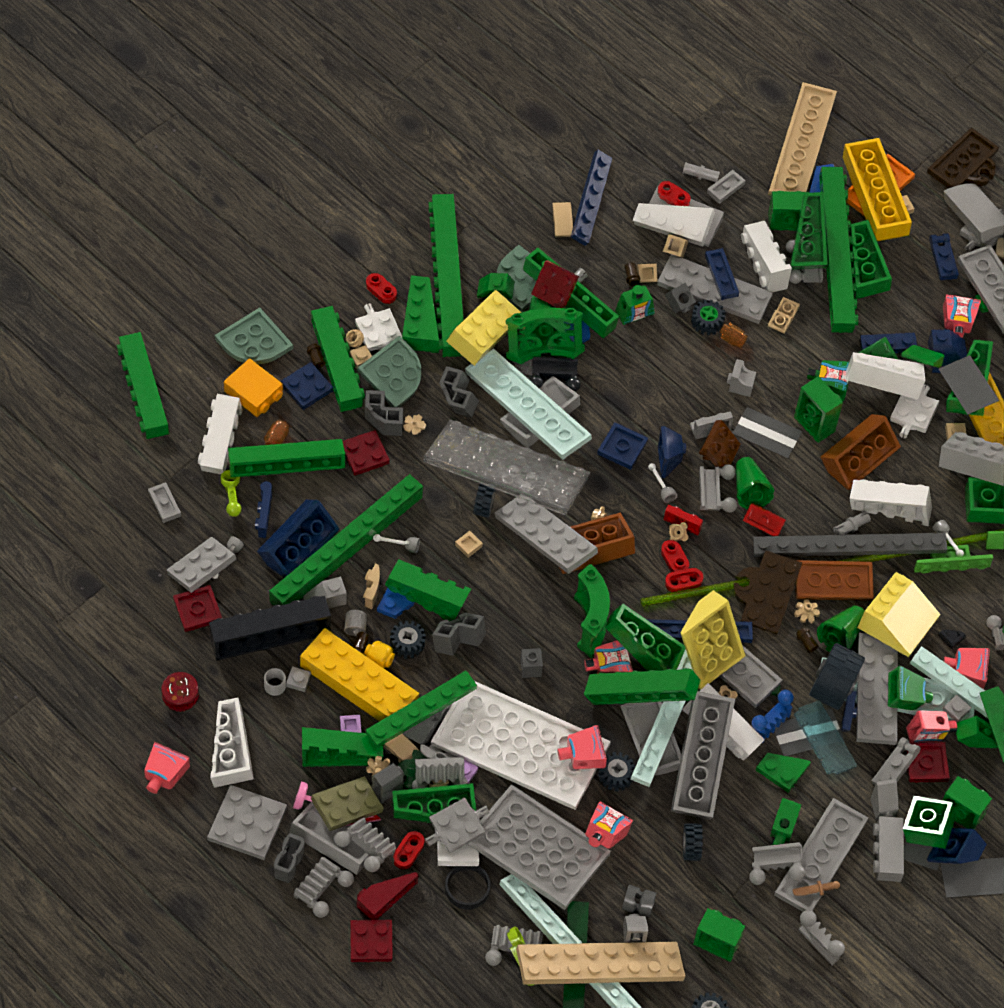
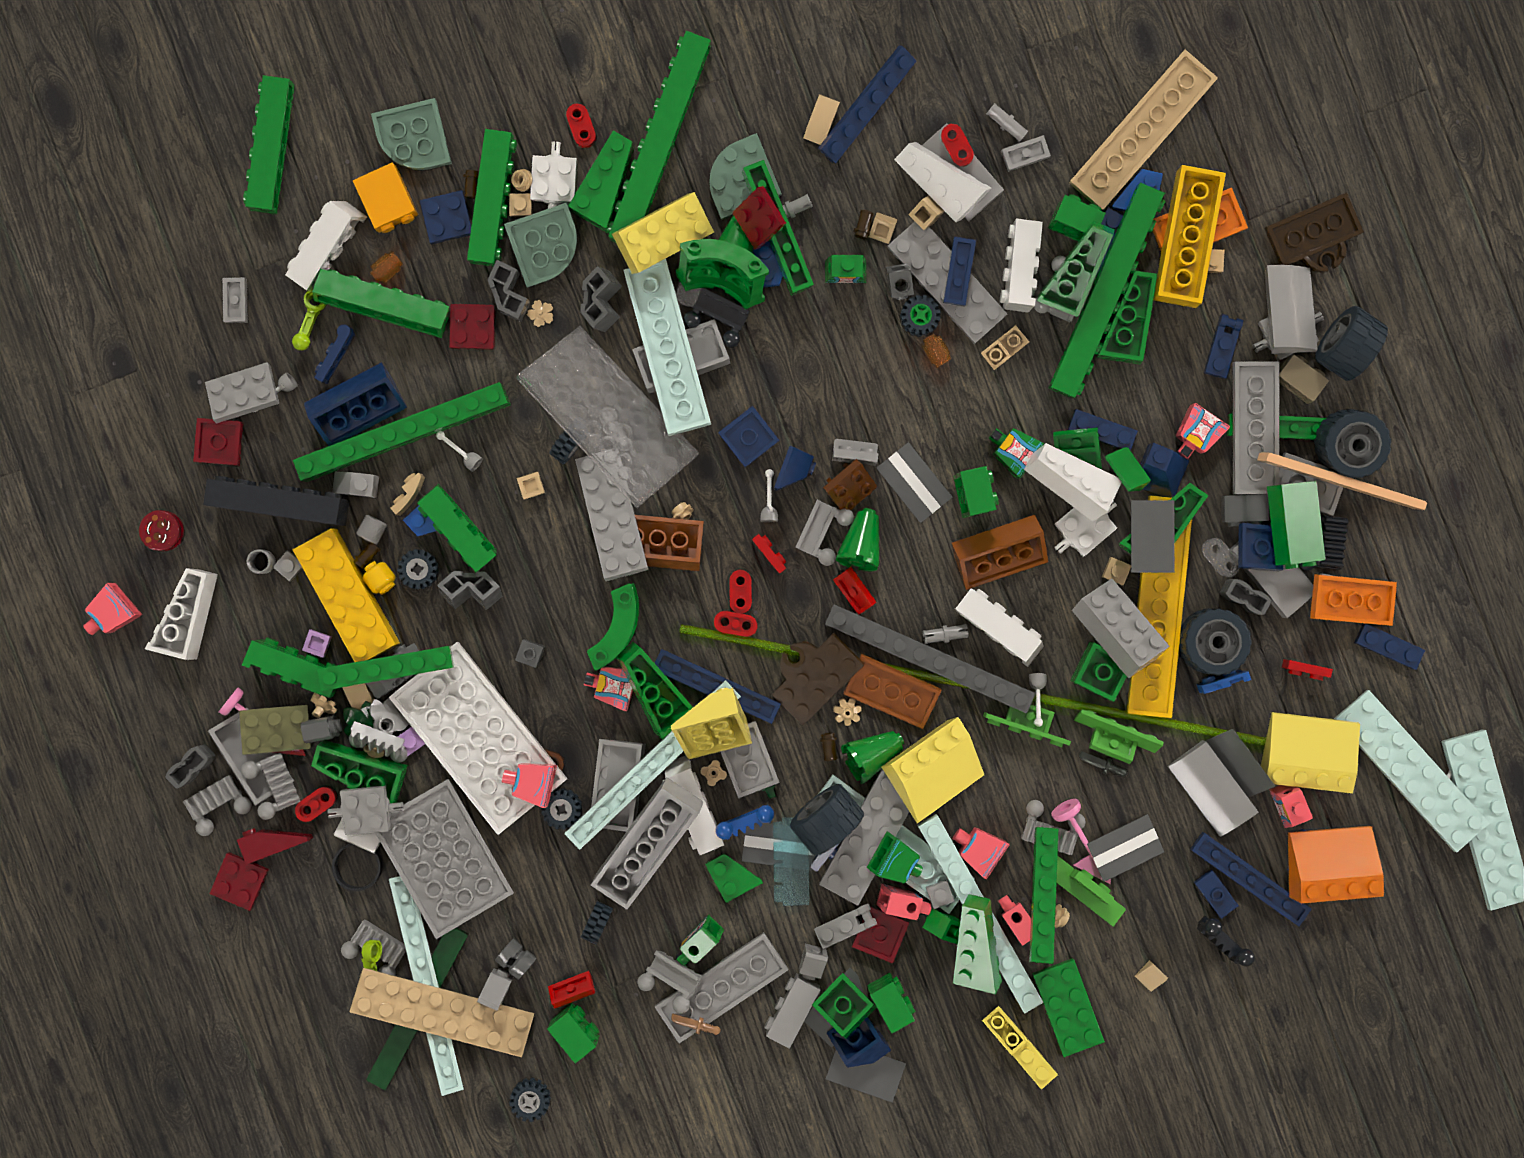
camera: 30 degrees right, 30 degrees up
light grey plate [207,785,287,860] -> none
green slope [477,273,515,299] -> none
green brick [584,668,701,705] -> none
coral torso [585,802,633,849] -> none
tan plate [669,522,689,542] -> none
light grey brick [727,359,756,397] -> none
light grey gear [798,910,845,965] -> none
black tile [938,629,967,649] -> none
none -> red plate [548,971,596,1009]

